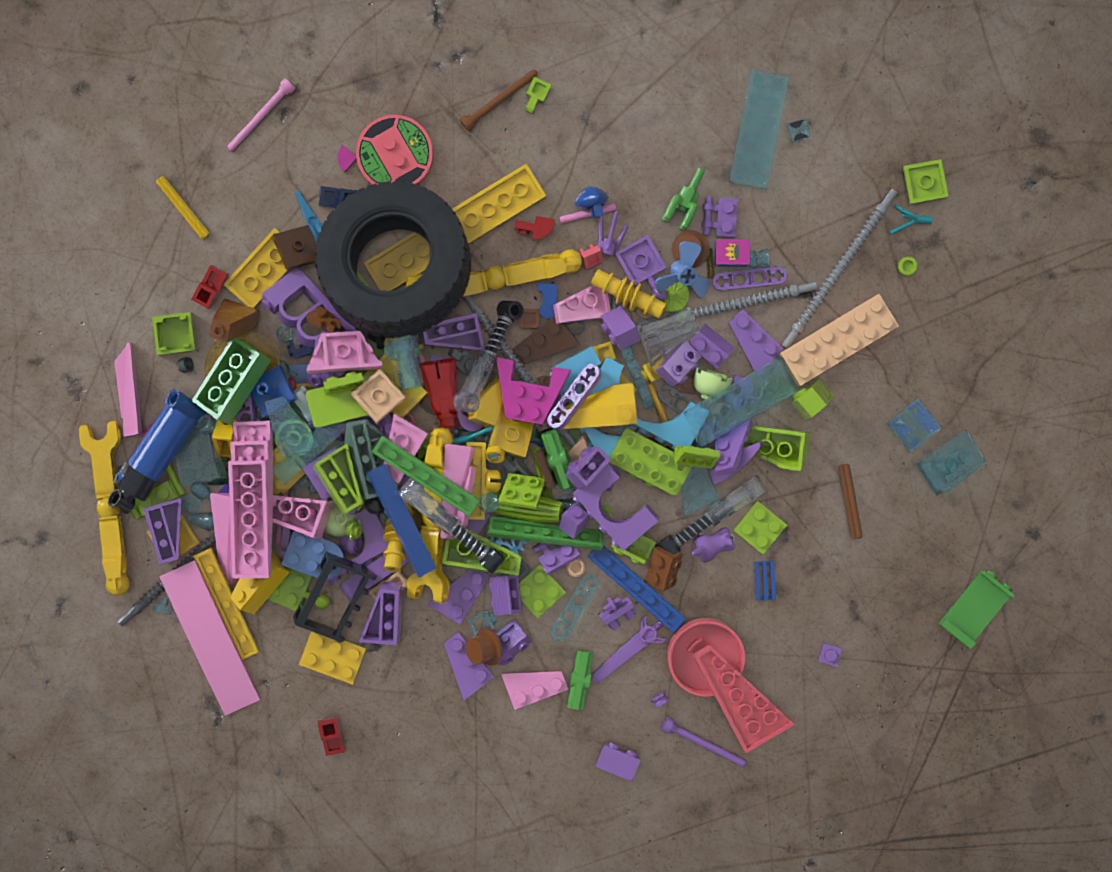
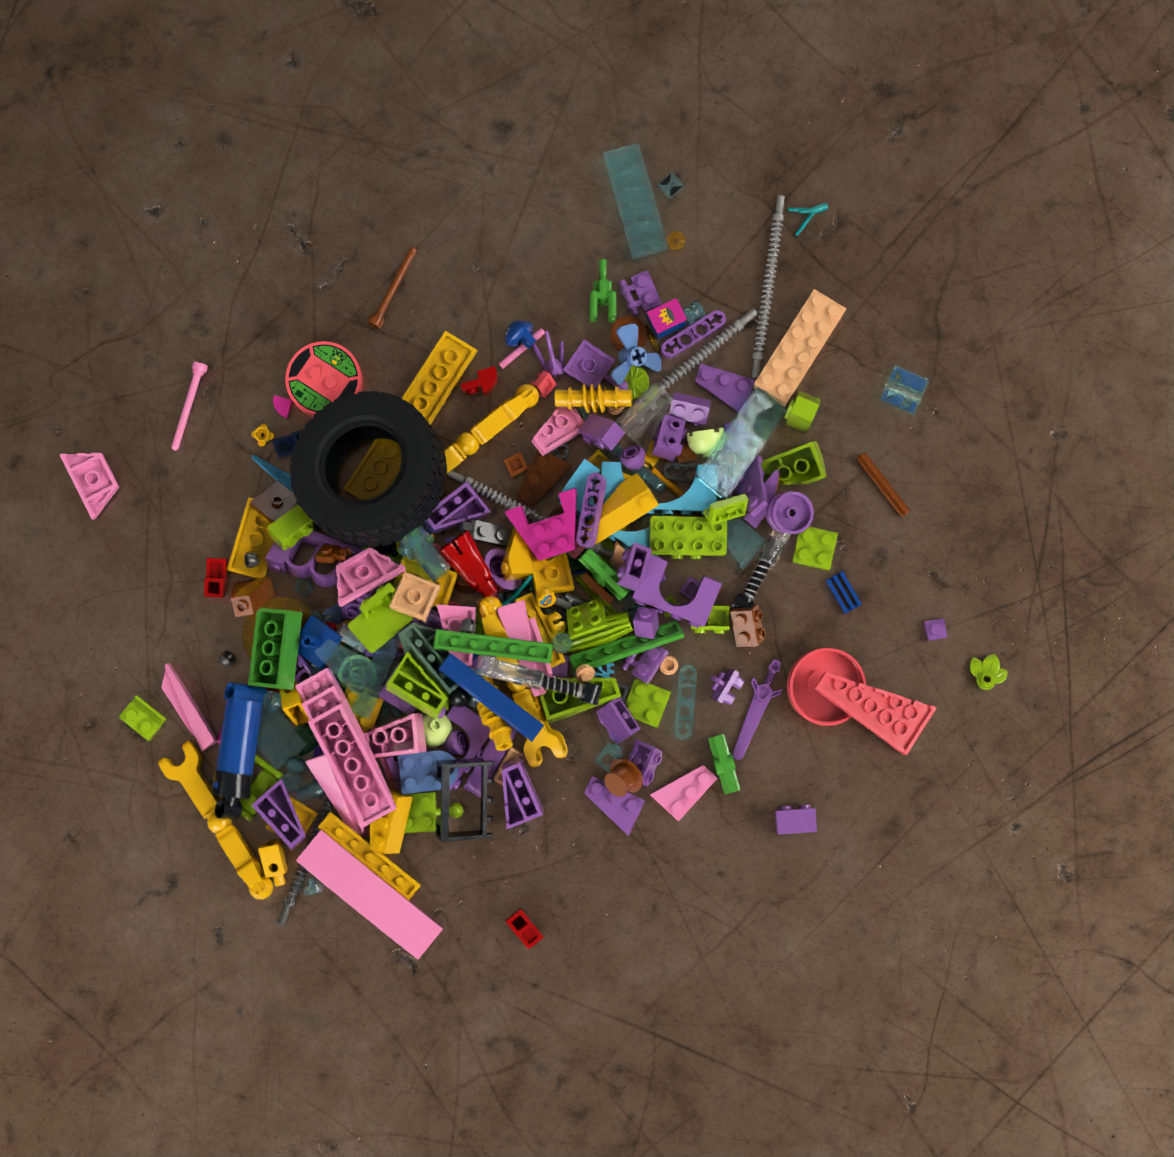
camera: 25 degrees left, 5 degrees down
lime container [152,312,199,356] -> none
yellow axle [156,176,210,239] -> none
clear blue bracket [287,339,314,360] -> none
yellow plate [299,631,367,685] -> none
lime plate [345,520,362,541] -> none
medium lavender wing [427,570,490,624] -> none
piece [453,300,523,413] -> none
lime plate [526,77,551,113] -> none
blue leg [538,283,557,320] -> none
blue tile [587,545,686,633] -> none
medium lavender bush [651,691,670,708] -> none
medium lavender piece [661,716,747,767] -> none
medium lavender animal [692,527,735,562] -> none
lime tile [898,257,918,276] -> none
lime plate [903,159,949,204] -> none
clear light blue slope [916,430,987,496] -> none
bright green panel [938,570,1015,649] -> none
none -> bright pink wing [60,453,119,520]
none -> lime plate [119,695,167,741]
none -> dark grey hinge [244,552,260,568]
none -> yellow plate [251,424,274,447]
none -> yellow torso [258,838,288,886]
none -> lime brick [267,505,315,551]
none -> dark grey hinge [460,618,476,633]
none -> light nougat plate [576,664,595,682]
none -> medium lavender cone [620,446,645,470]
none -> clear yellow plate [667,231,686,250]
none -> medium lavender plate [679,576,700,600]
none -> medium lavender wheel [765,491,814,534]
none -> lime plate [970,654,1008,690]

